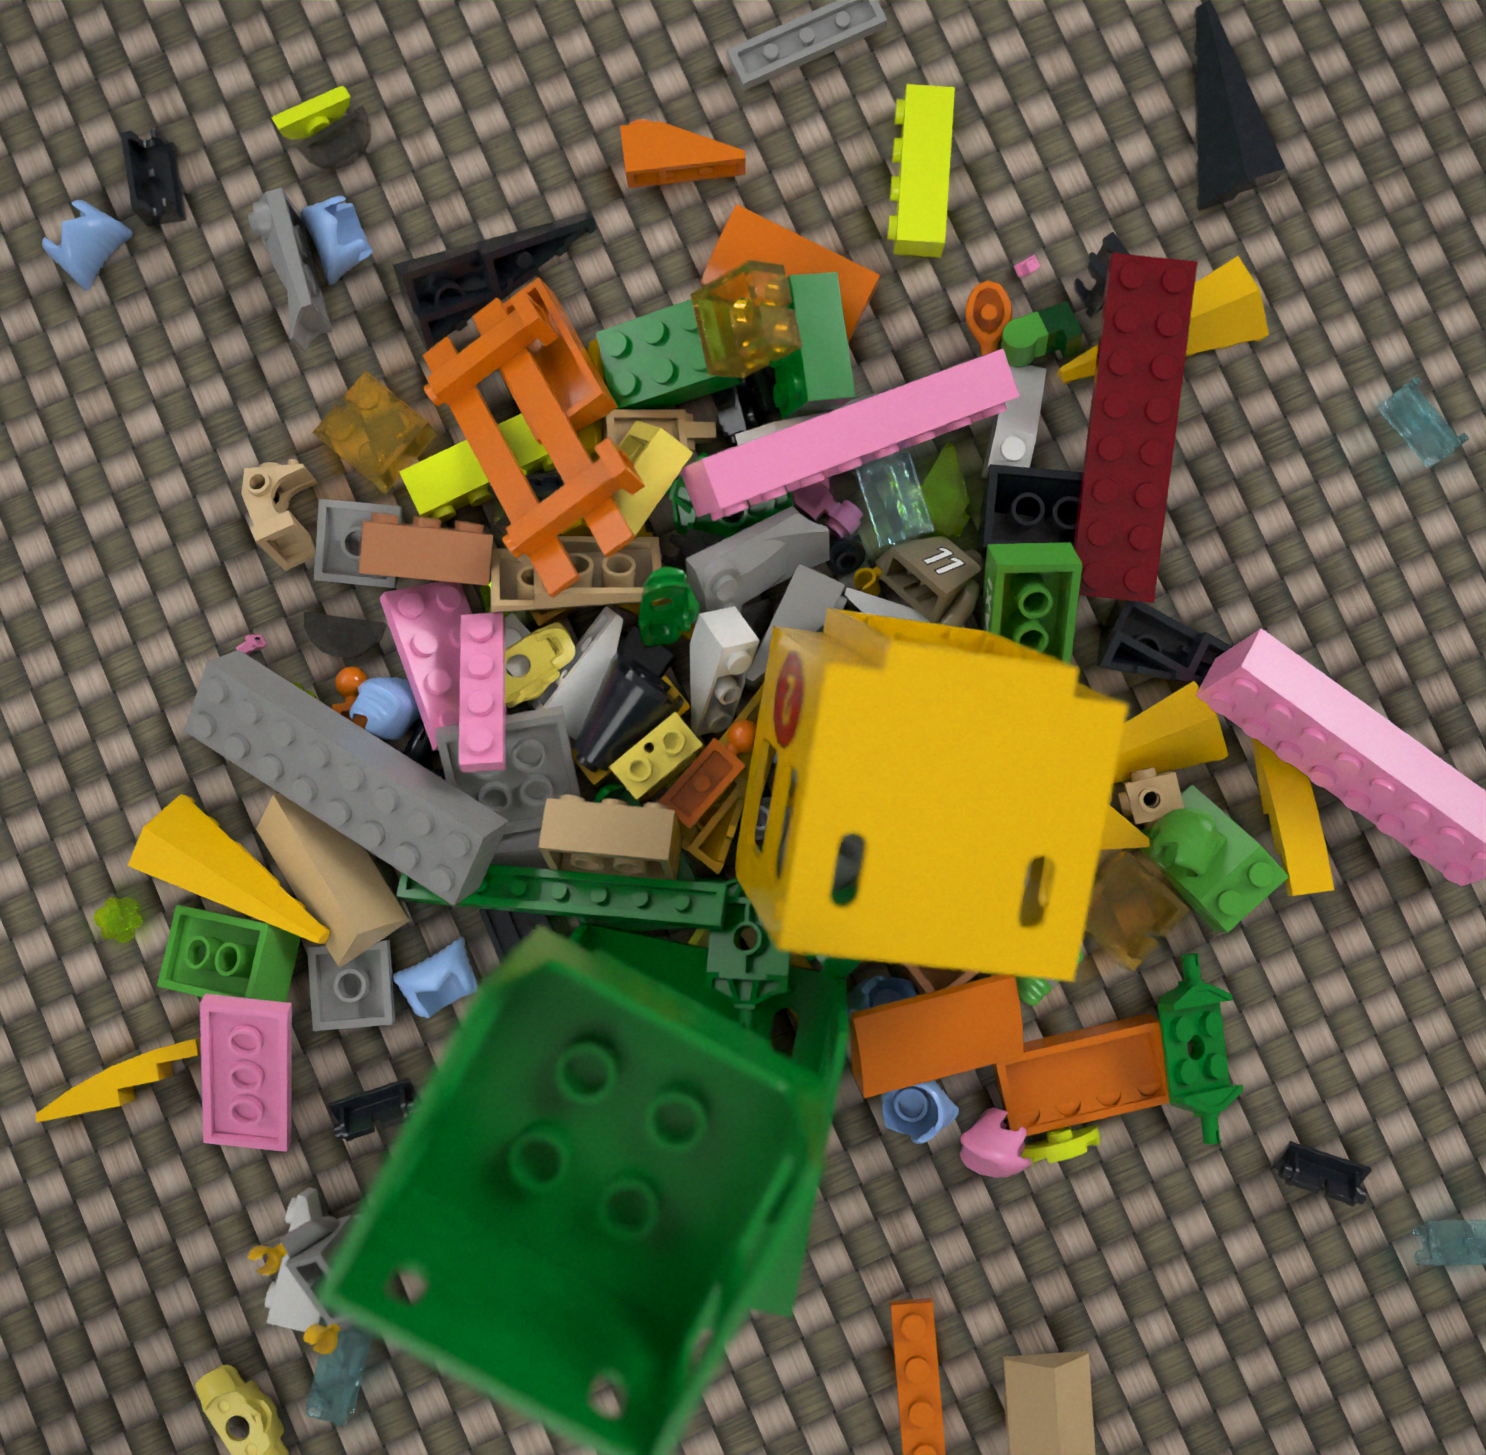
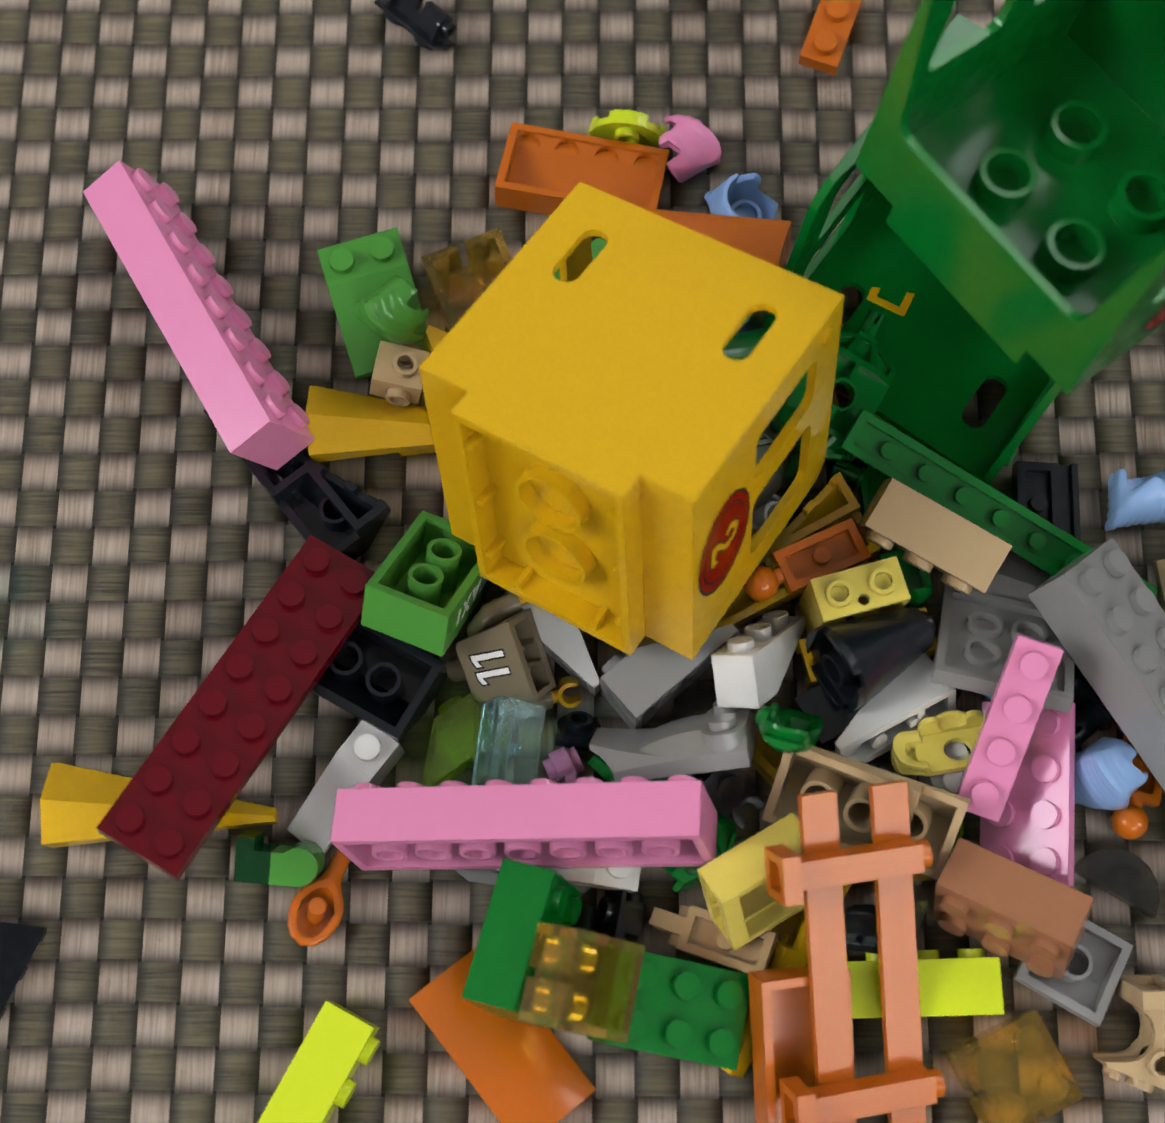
camera: 155 degrees left, 10 degrees down
bright pink piece [1013,255,1041,277] -> none
black hinge [1073,232,1130,318] -> none
green plate [1158,953,1243,1144] -> none
yellow slope [1251,738,1334,896] -> none

